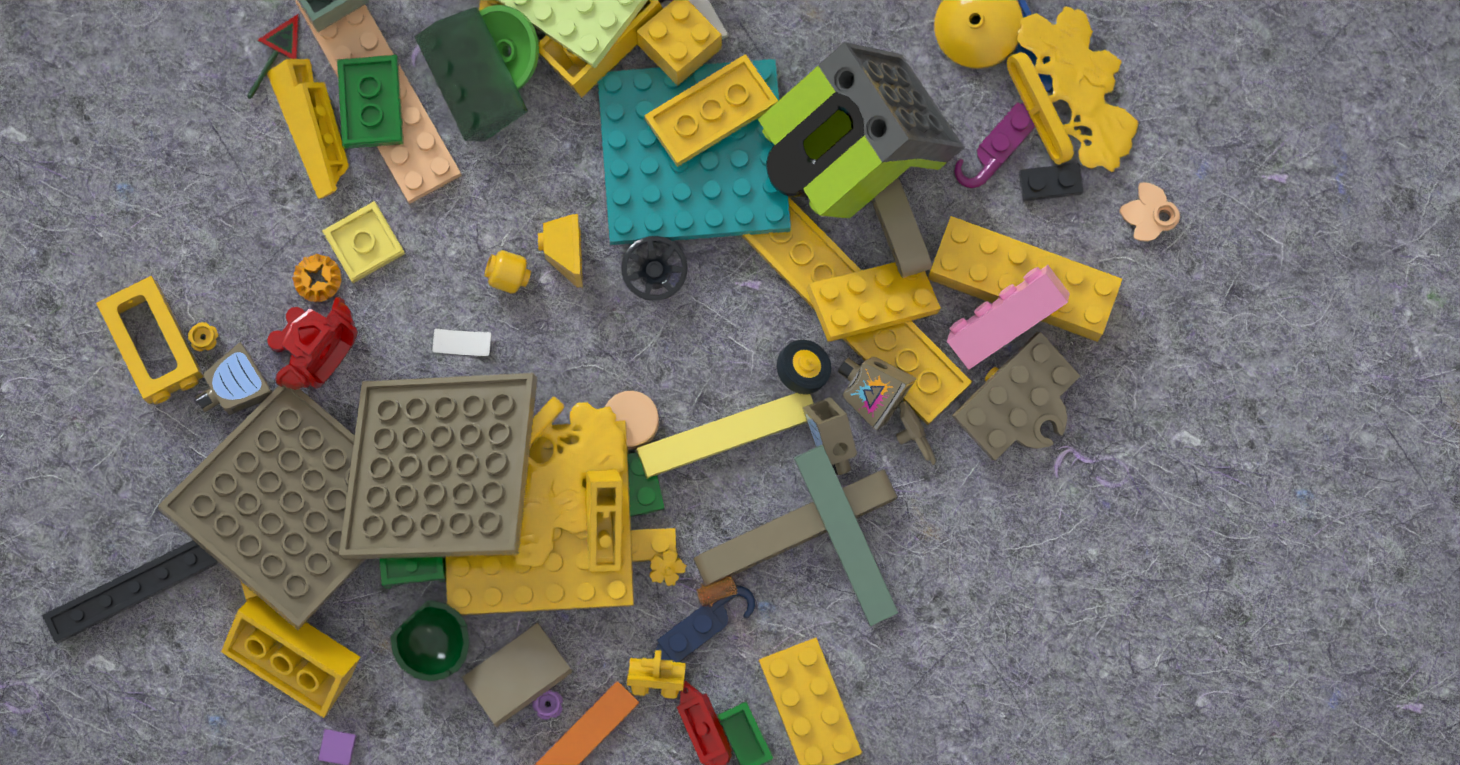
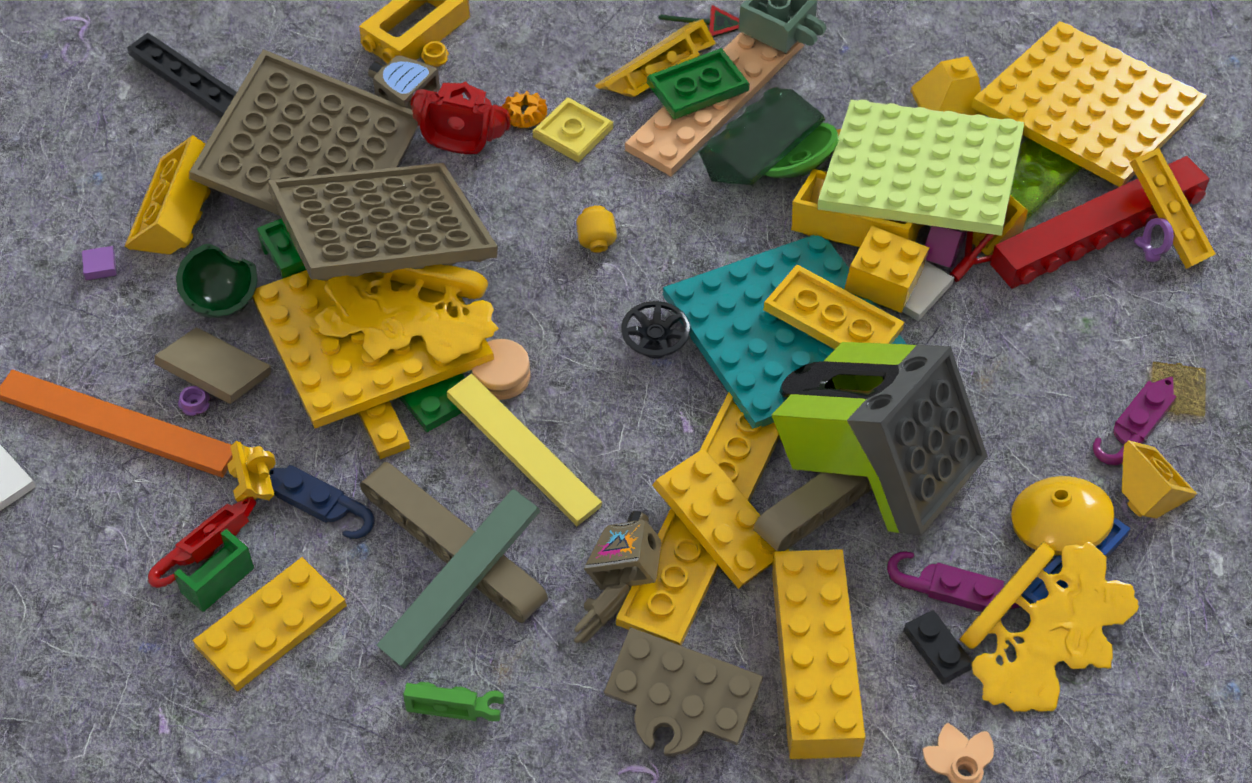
camera: 70 degrees right, 25 degrees down
white sticker [432,329,491,356] -> none
yellow slope [538,214,583,288] -> none
yellow slope [586,470,622,572] -> none
yellow plant [649,550,686,586] -> none
clear orange pin [696,576,738,607] -> none
black wheel [776,339,832,394] -> none
dark tan torso [802,397,857,475] -> none
bright pink brick [947,265,1070,370] -> none
none -> bright green plate [403,682,504,722]

